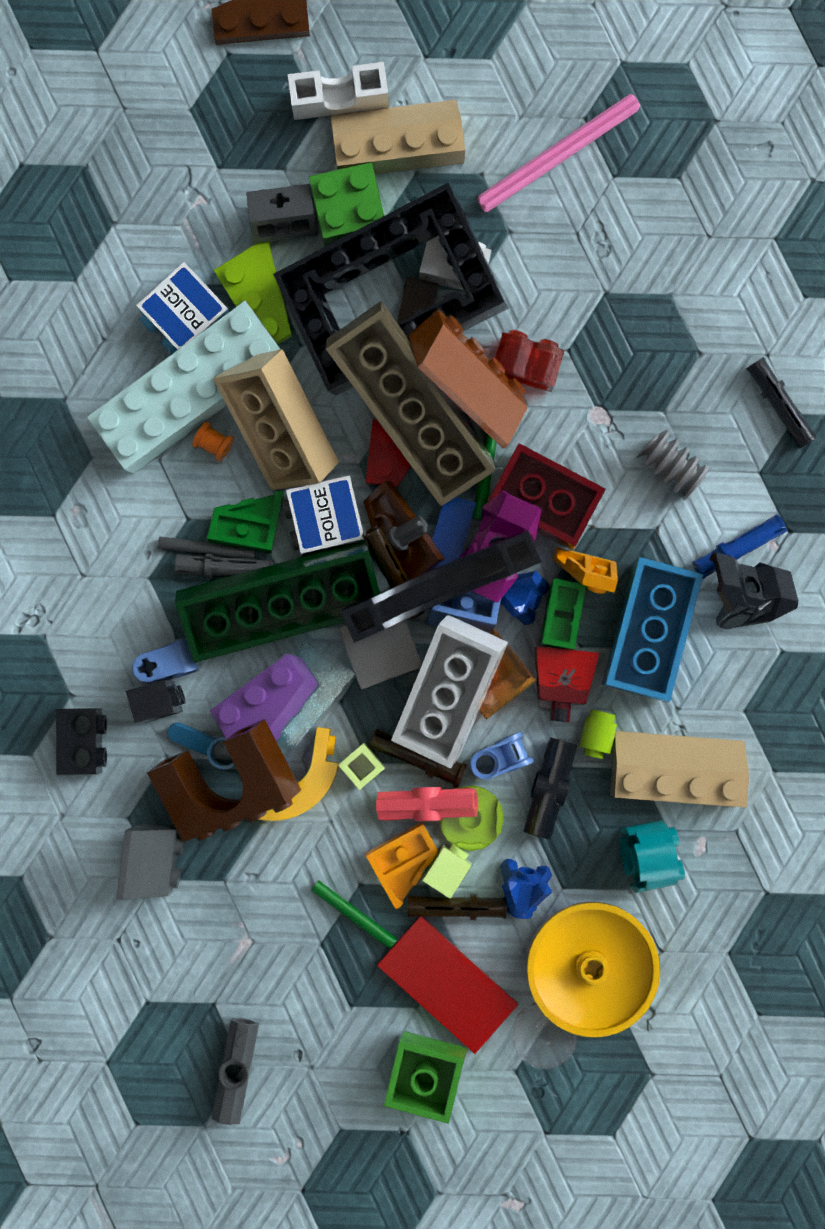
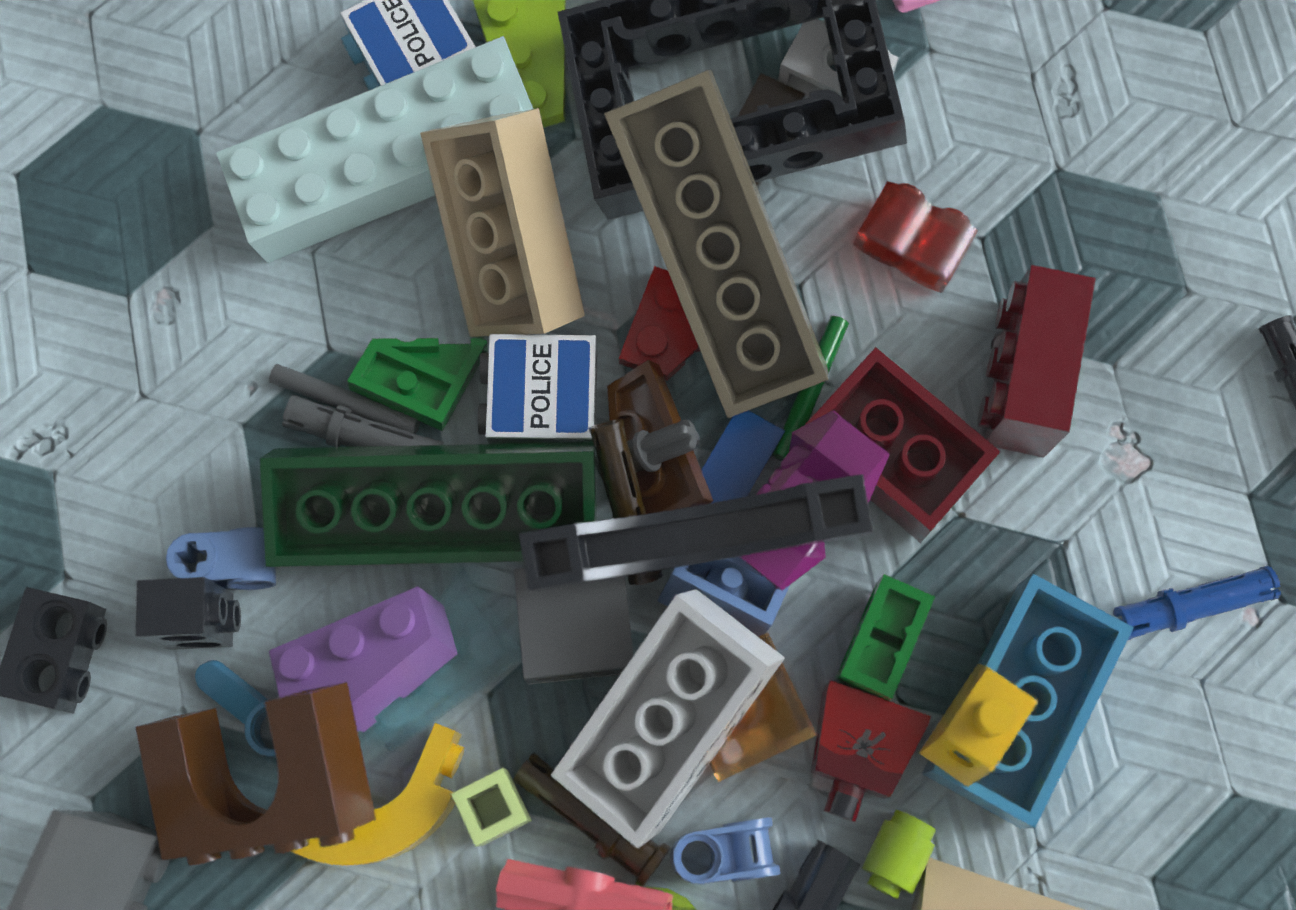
camera: 15 degrees right, 10 degrees down
orange bush [192,421,235,462] -> none
dark orange slope [409,309,528,449] -> none
blue rock [500,571,549,625] -> none
light orange wing [553,547,618,594] -> none
light grey piece [636,430,709,500] -> none
black piece [709,552,799,629] -> none
none -> yellow torso [919,664,1037,787]
none -> dark red brick [977,265,1096,458]

